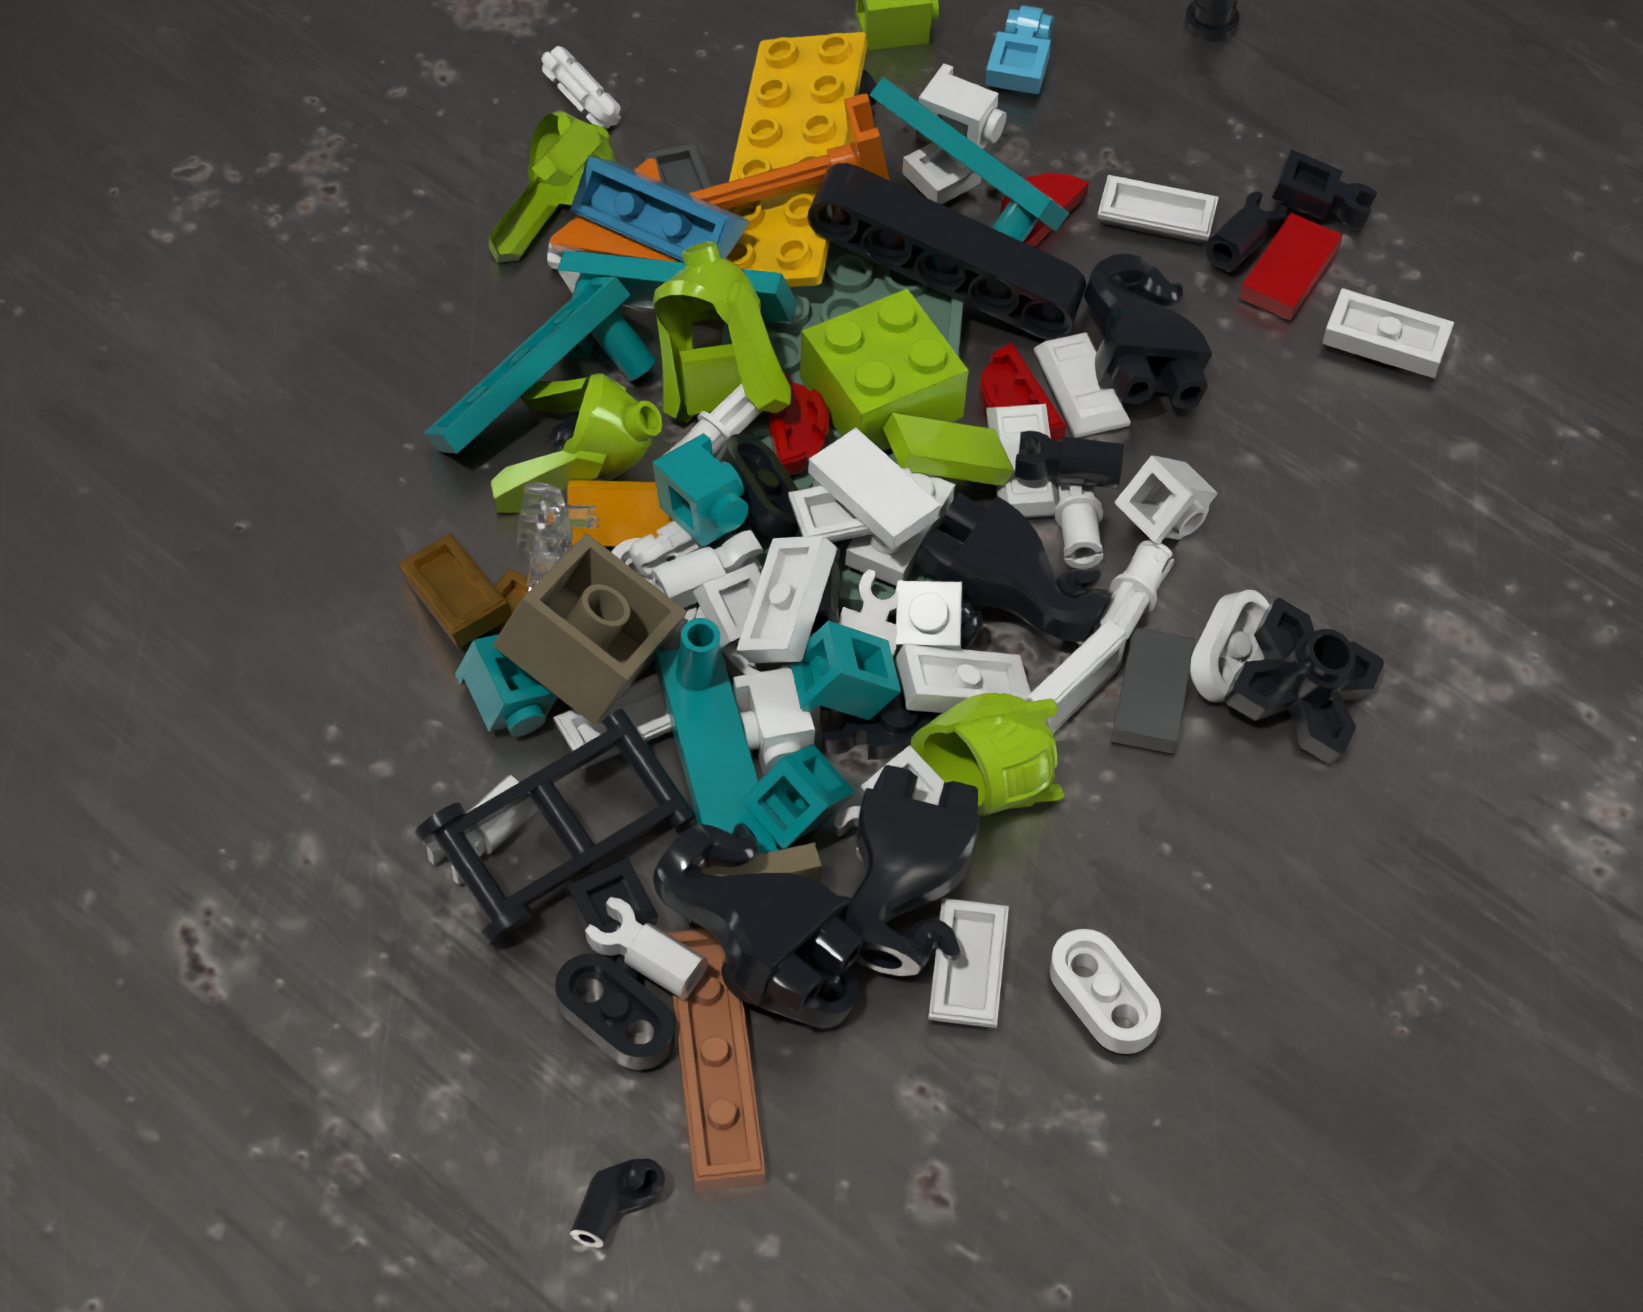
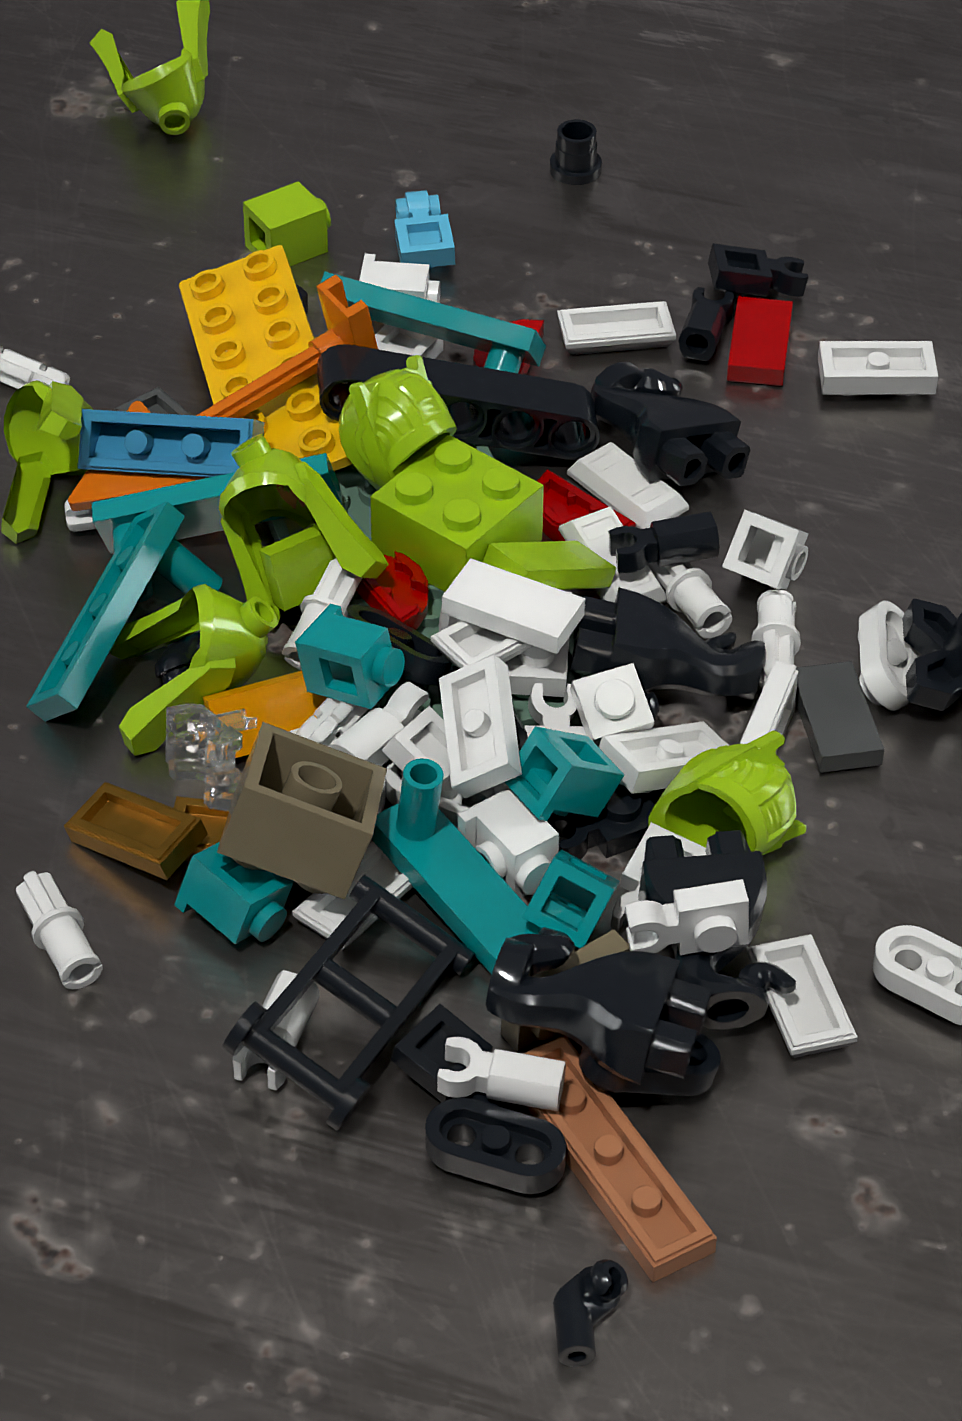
camera: 20 degrees left, 10 degrees down
none -> white axle [16,871,103,990]
none -> lime helmet [338,355,457,490]
none -> white plate [625,879,749,955]

